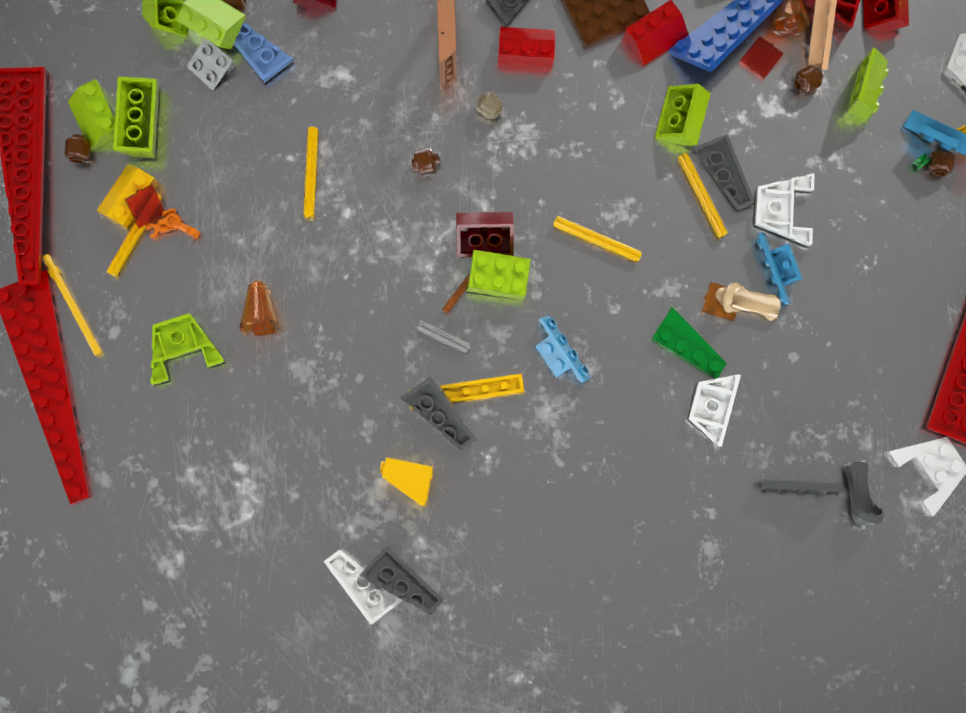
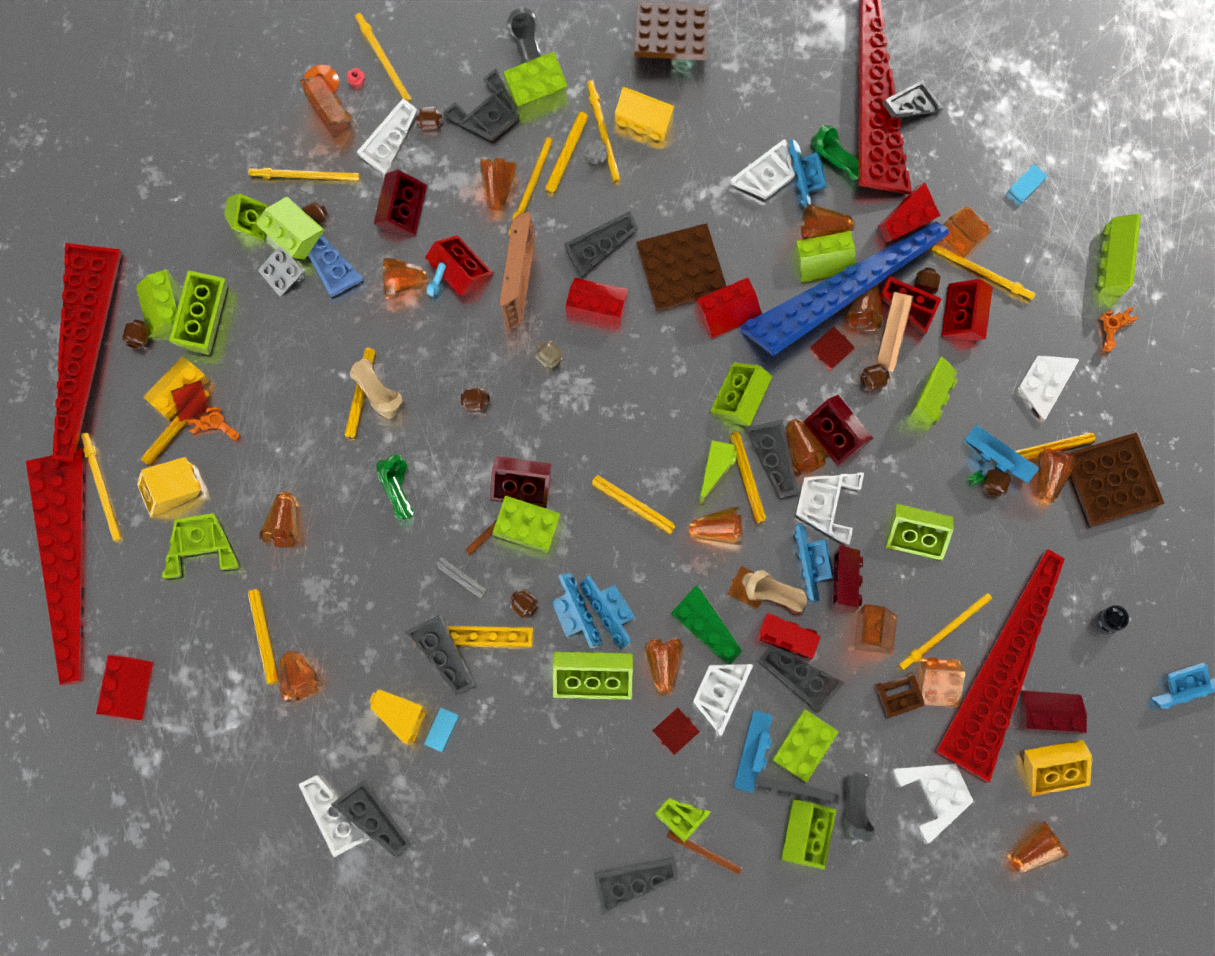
camera: 15 degrees right, 5 degrees down
none -> red slope [96,655,154,721]
none -> yellow slope [137,457,201,518]
none -> yellow axle [248,589,278,684]
none -> clear orange cone [280,651,323,702]
none -> tan hair [350,358,402,419]
none -> green hair [376,454,414,520]
none -> clear orange cone [382,258,427,299]
none -> medium azure tile [424,707,459,752]
none -> red slope [425,235,494,297]
none -> medium azure bar [427,263,446,297]
none -> reddish brown head [509,589,539,618]
none -> lime slope [553,652,633,699]
none -> dark azure bracket [579,575,635,650]
none -> dark grey wing [595,857,678,915]
none -> clear orange cone [645,639,684,693]
none -> clear red piece [652,707,700,755]
none -> lime wing [655,799,711,842]
none -> dark orange bar [666,830,742,875]
none -> clear orange cone [689,506,743,545]
none -> lime slope [699,440,737,505]
none -> dark azure bracket [734,710,773,793]
none -> red wedge [755,613,821,661]
none -> dark grey wing [758,645,845,713]
none -> lime brick [771,710,839,783]
none -> lime slope [782,799,836,870]
none -> clear orange cone [786,419,830,474]
none -> dark red slope [803,394,874,466]
none -> dark red slope [832,545,863,611]
none -> clear orange slope [854,604,897,655]
none -> reddish brown plate [875,672,926,718]
none -> lime slope [886,504,954,561]
none -> yellow bar [899,593,993,671]
none -> clear orange bracket [921,657,965,707]

